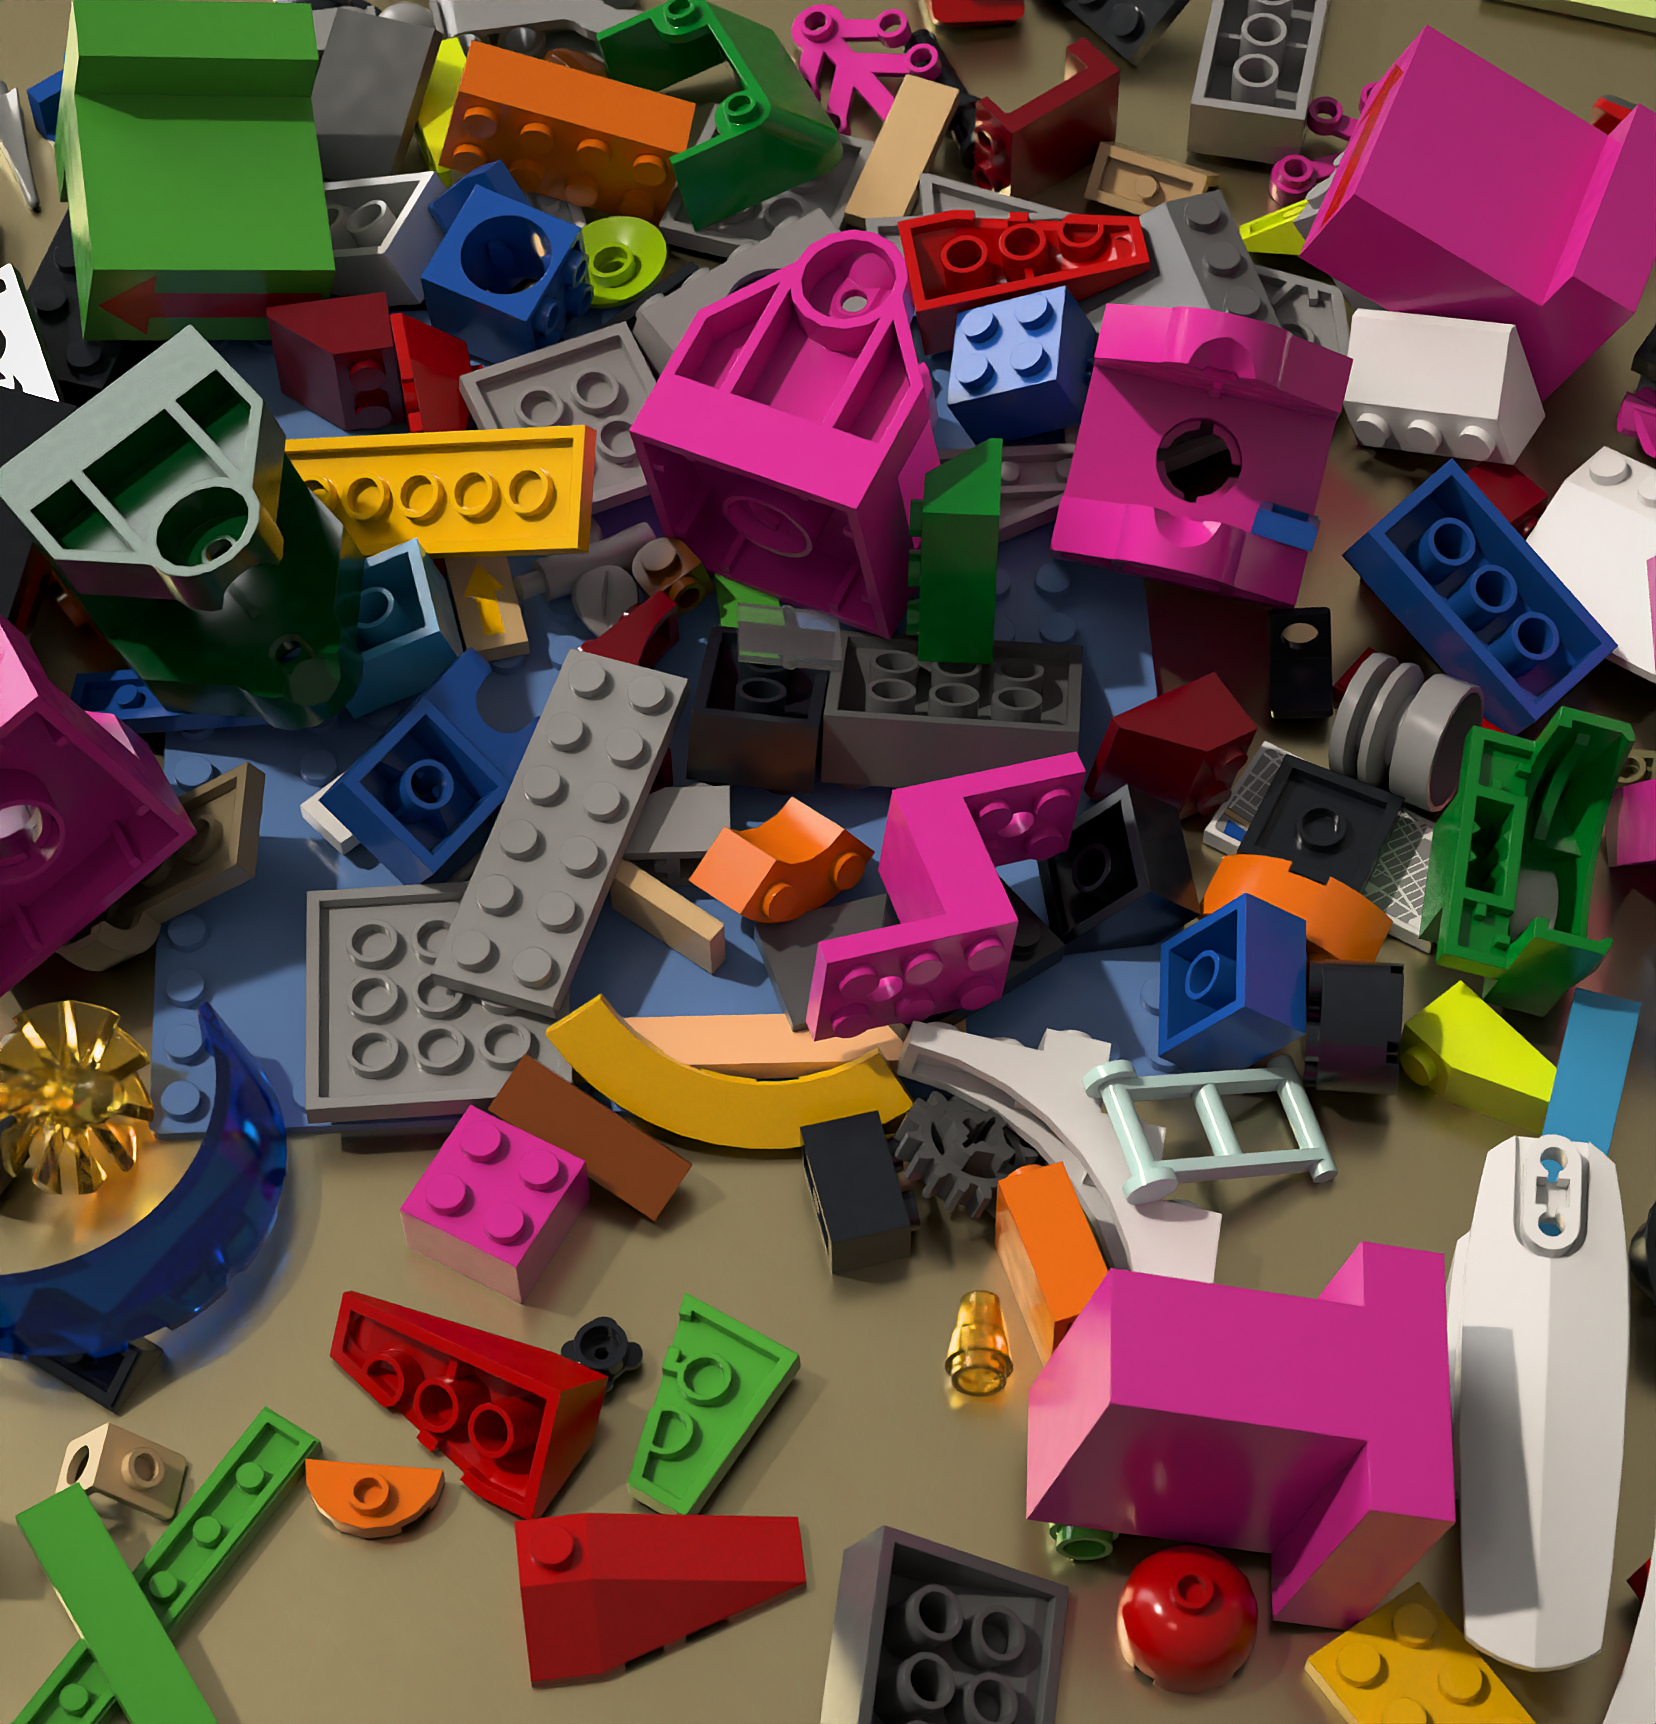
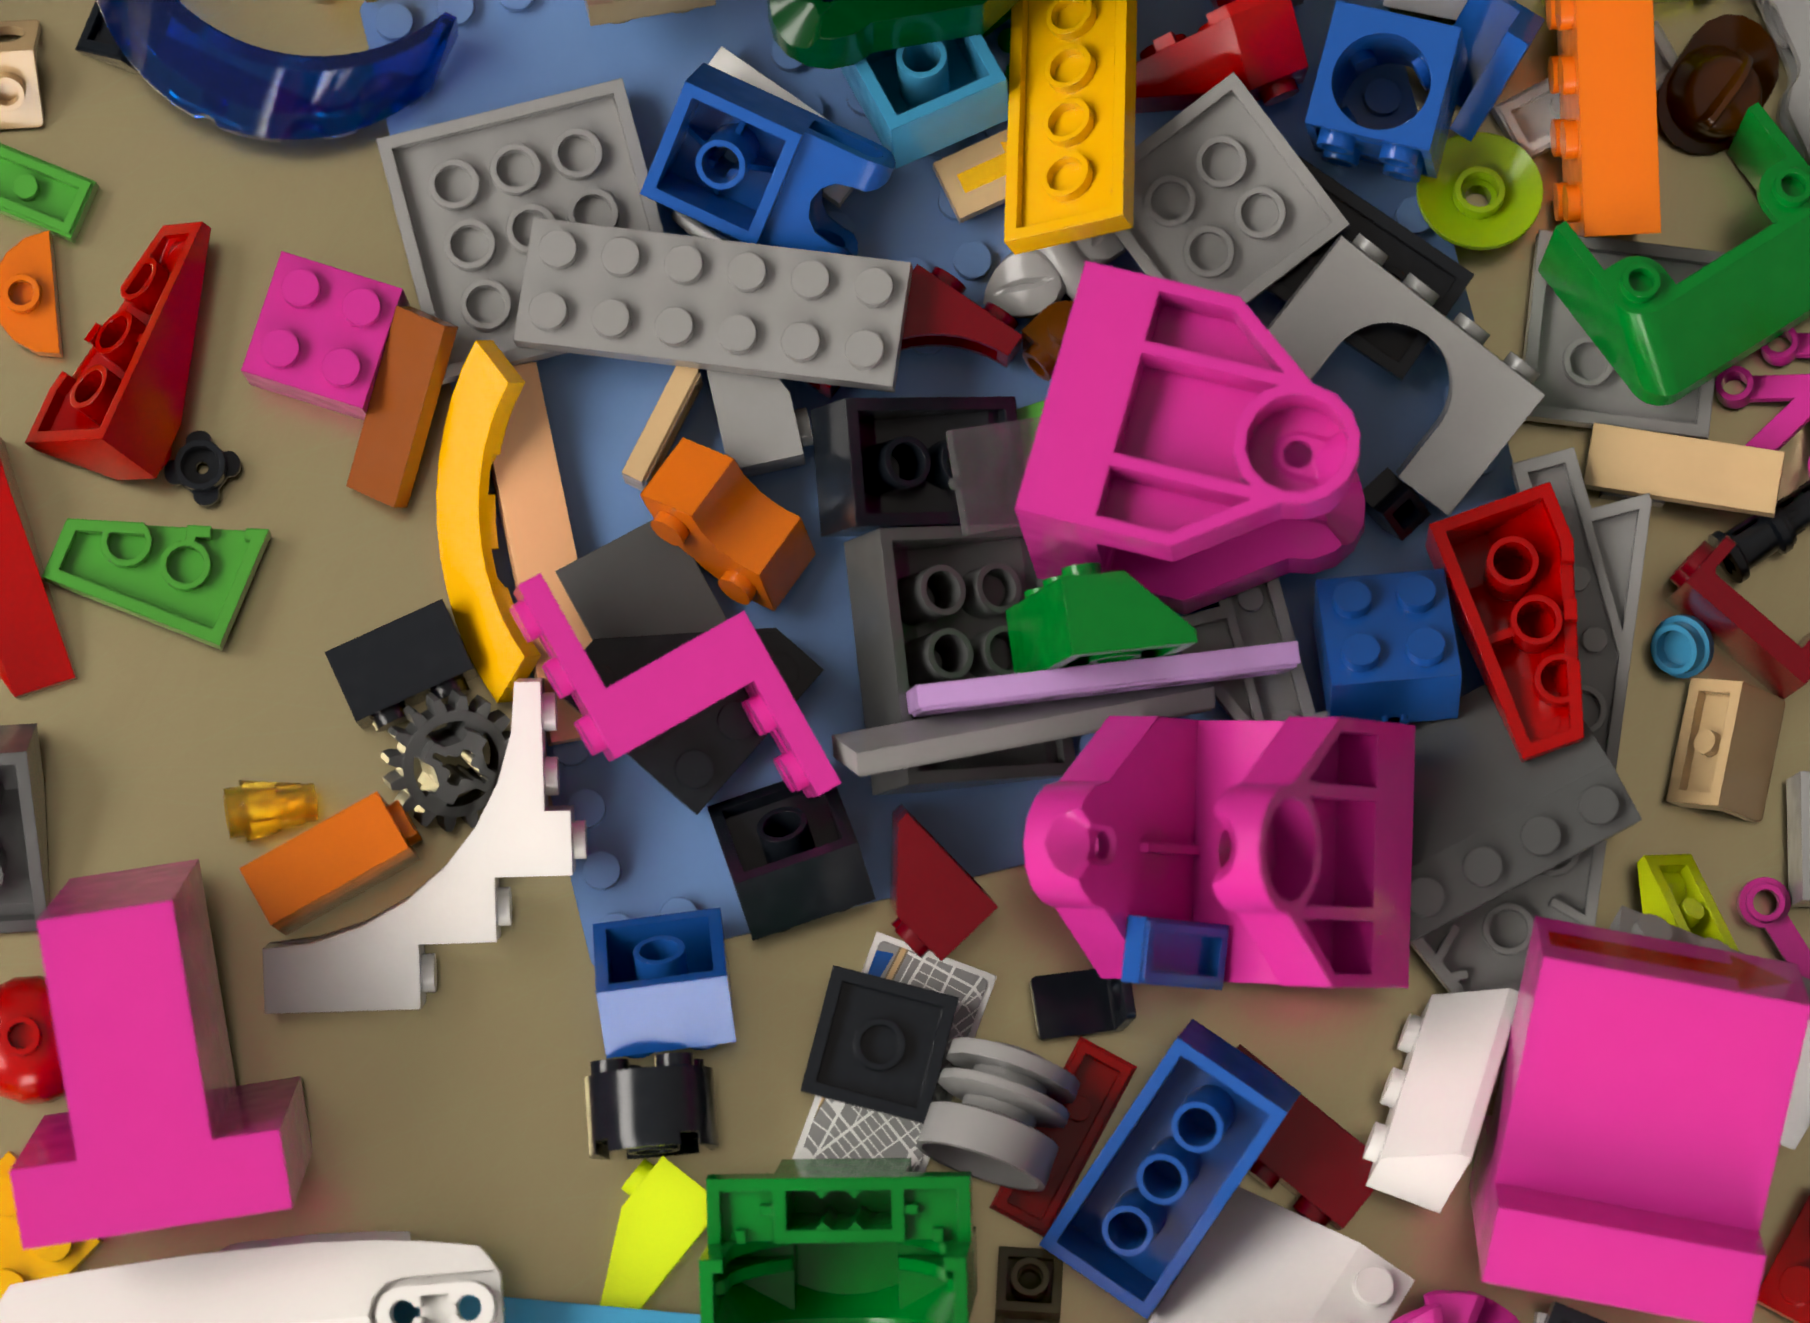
camera: 75 degrees right, 25 degrees up
light aqua piece [1082,1055,1338,1205] -> none
orange brick [1197,854,1393,982] -> none
none -> light grey tile [832,683,1215,777]
none -> lavender tile [906,641,1301,717]
none -> dark azure plate [1651,614,1714,678]

